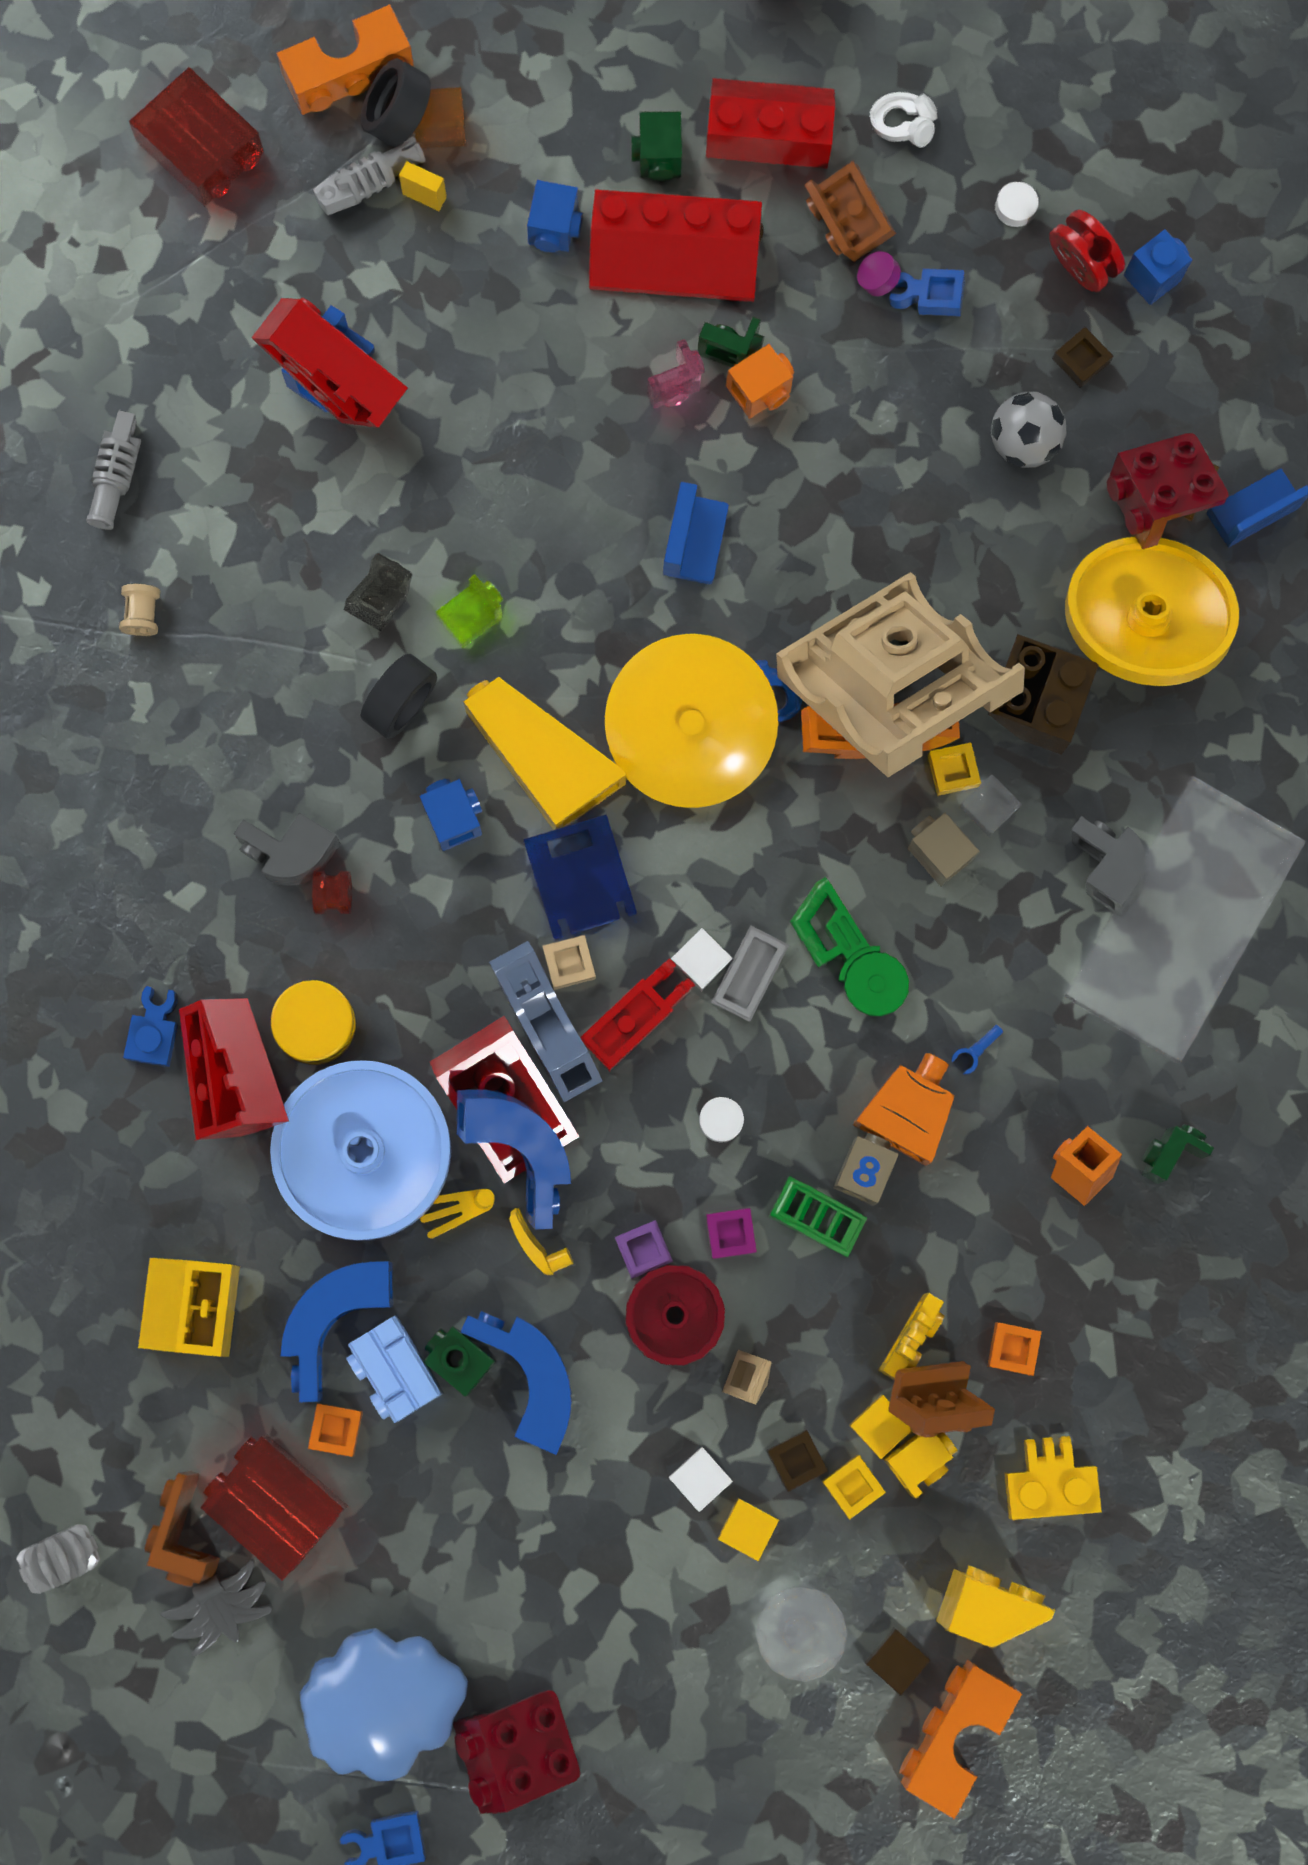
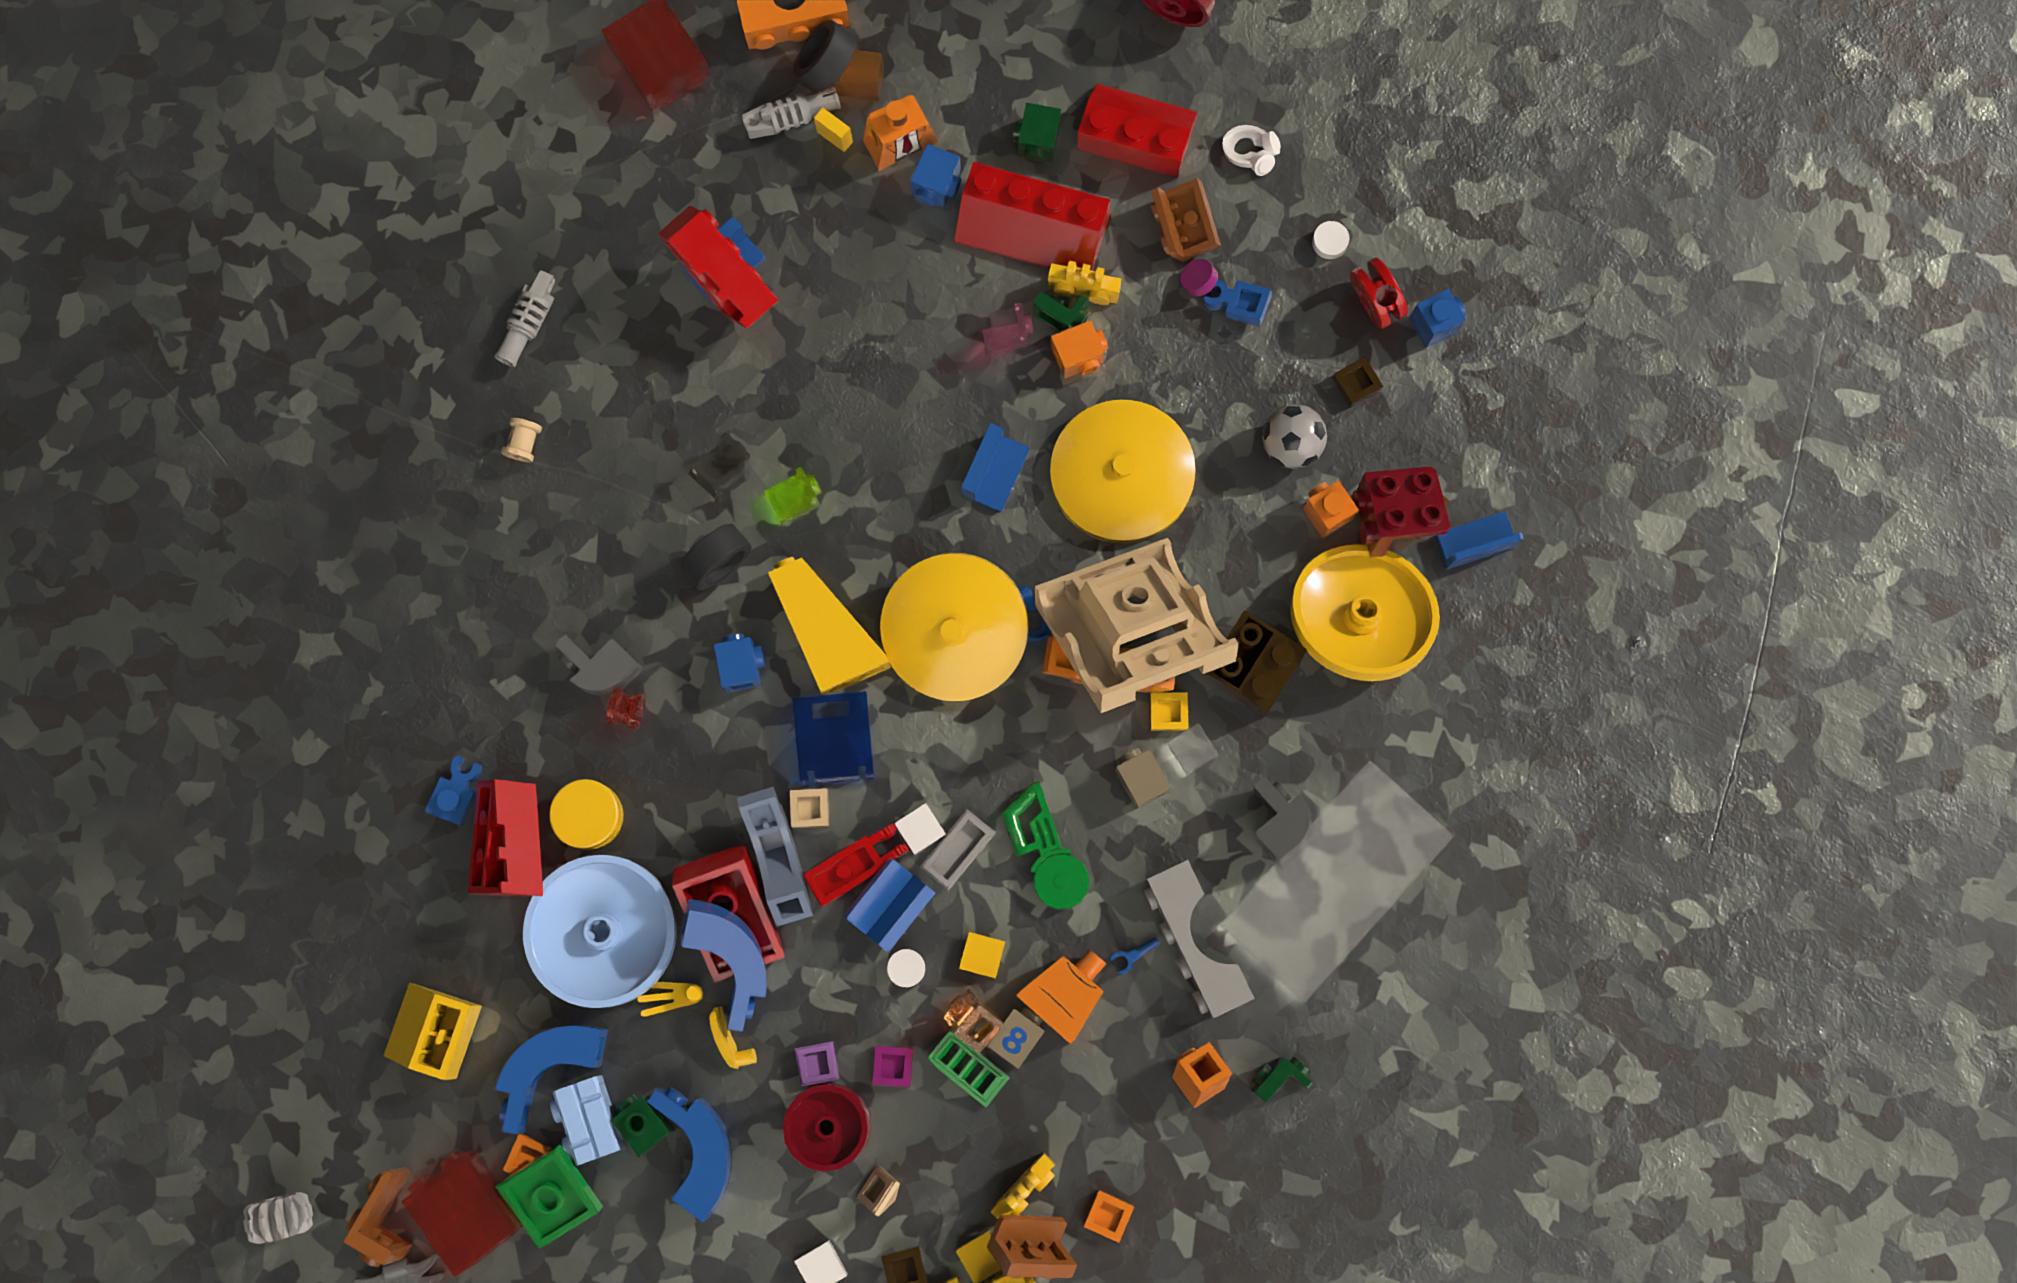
camera: 20 degrees right, 0 degrees up
none -> green plate [495,1144,603,1249]
none -> blue panel [844,858,935,953]
none -> orange torso [863,95,938,171]
none -> clear orange brick [944,989,1005,1053]
none -> yellow tile [959,932,1005,979]
none -> yellow hinge [1048,261,1122,305]
none -> yellow dish [1050,400,1195,544]
none -> light grey arch [1142,860,1255,1018]
none -> orange brick [1303,480,1359,539]

